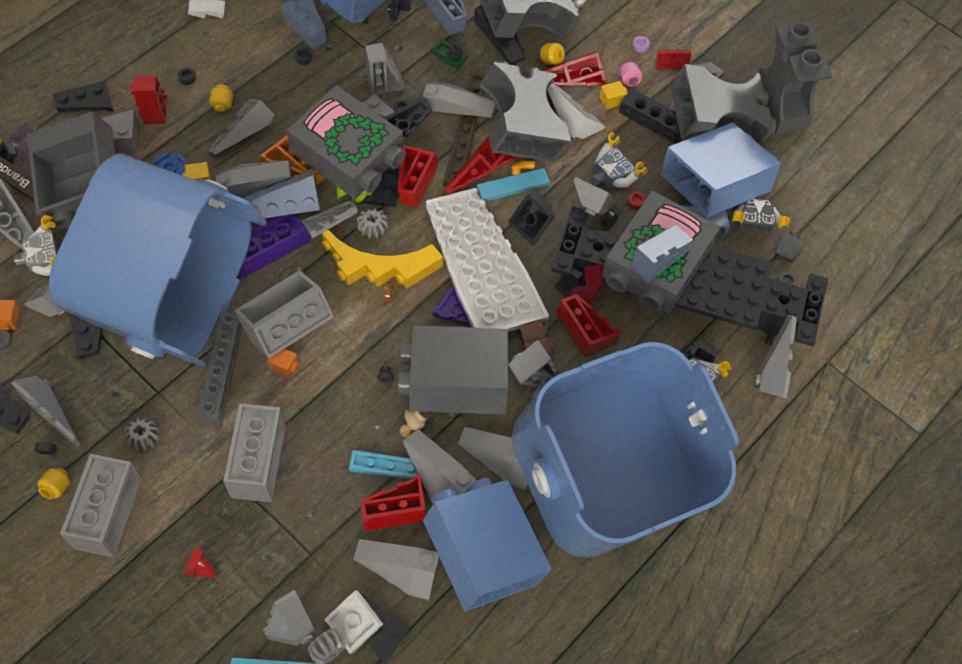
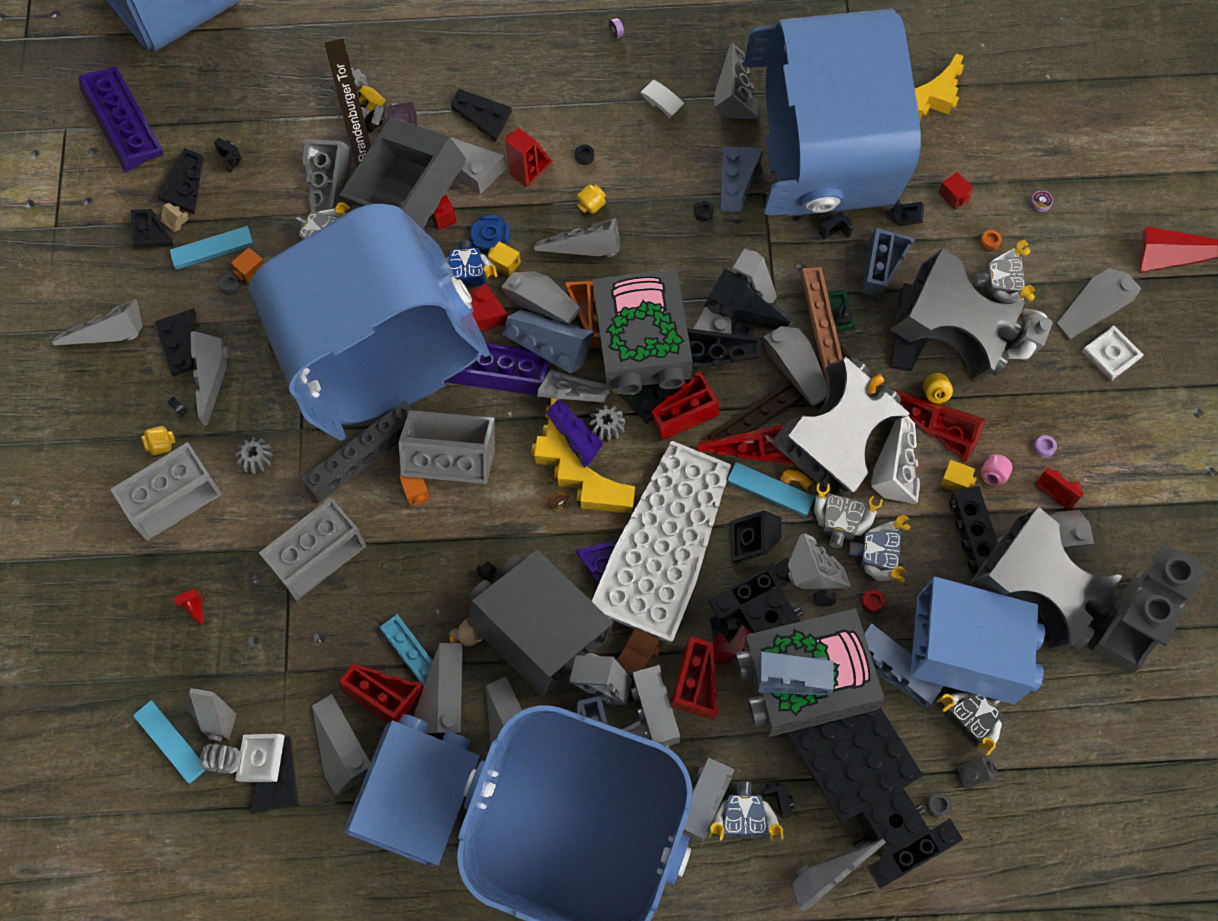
camera: 50 degrees right, 5 degrees up
none -> dark purple wing [546,399,603,468]
none -> light grey wedge [630,665,680,746]
none -> black wedge [704,268,792,329]
none -> nougat tile [800,267,842,386]
none -> torso [814,482,883,548]

